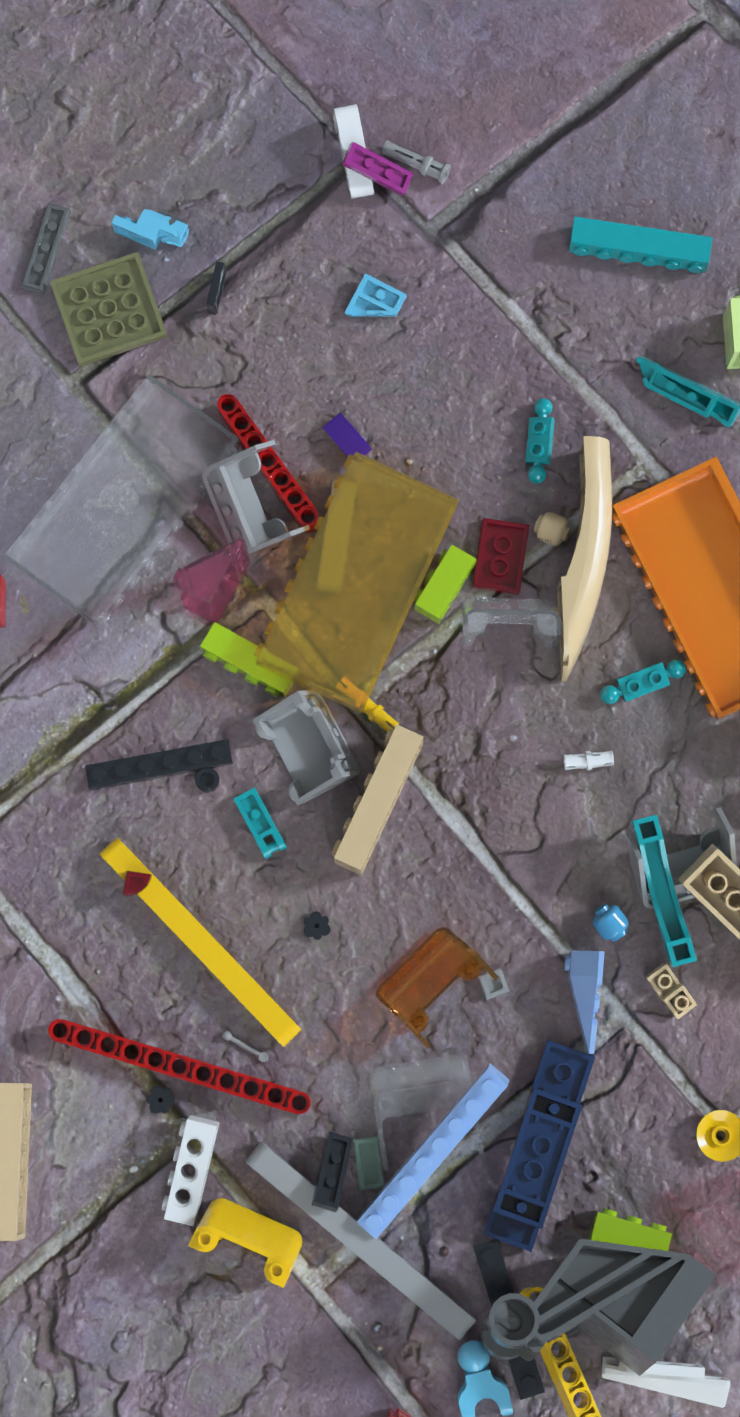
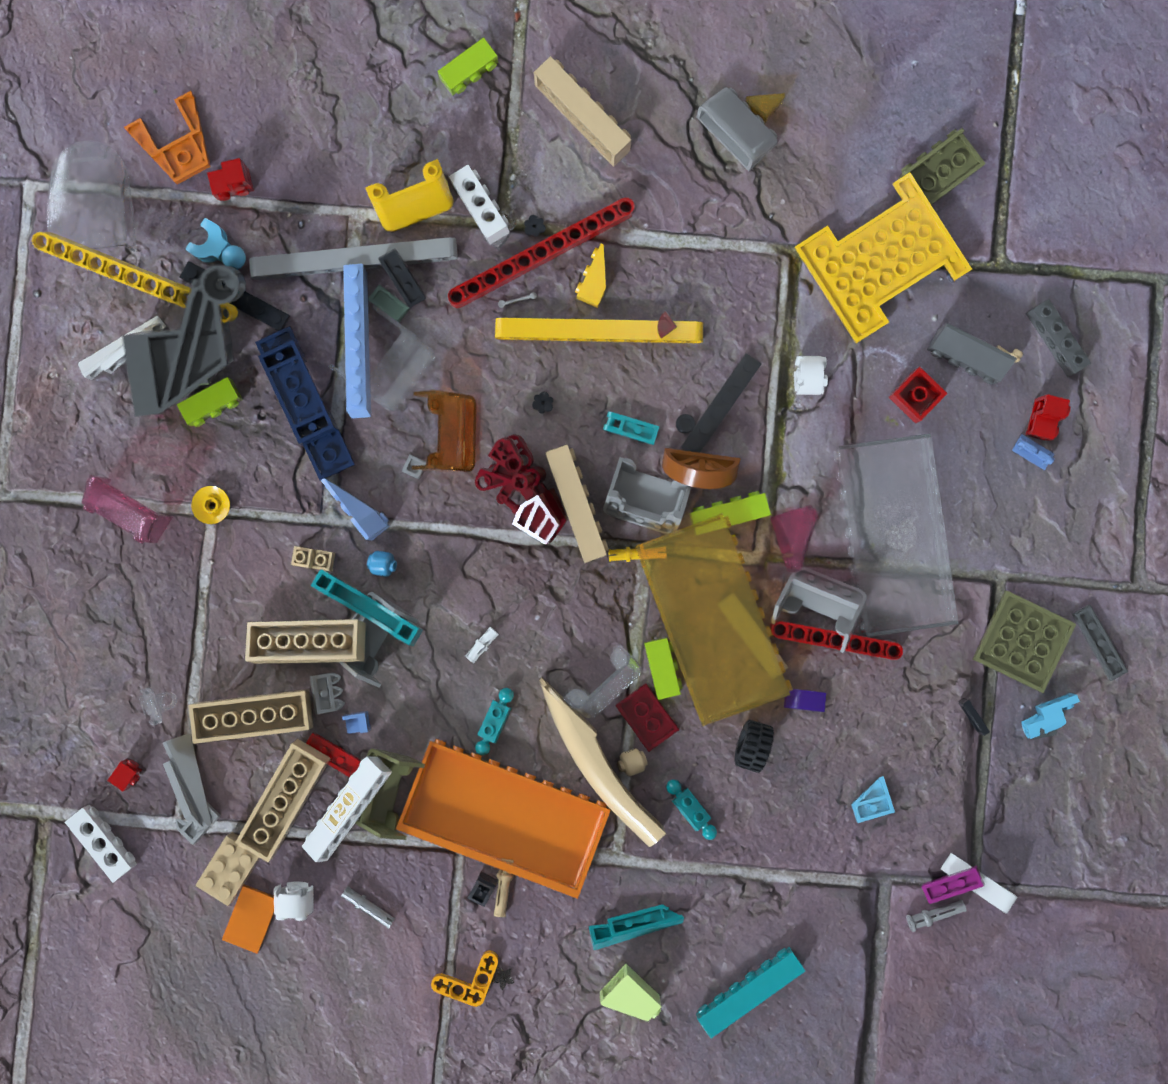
camera: 130 degrees right, 10 degrees up
none -> lime brick [437,37,498,96]
none -> dark red piece [475,434,568,545]
none -> yellow slope [575,243,606,309]
none -> dark orange window [662,448,741,489]
none -> black tyre [734,719,774,773]
none -> white brick [794,356,828,395]

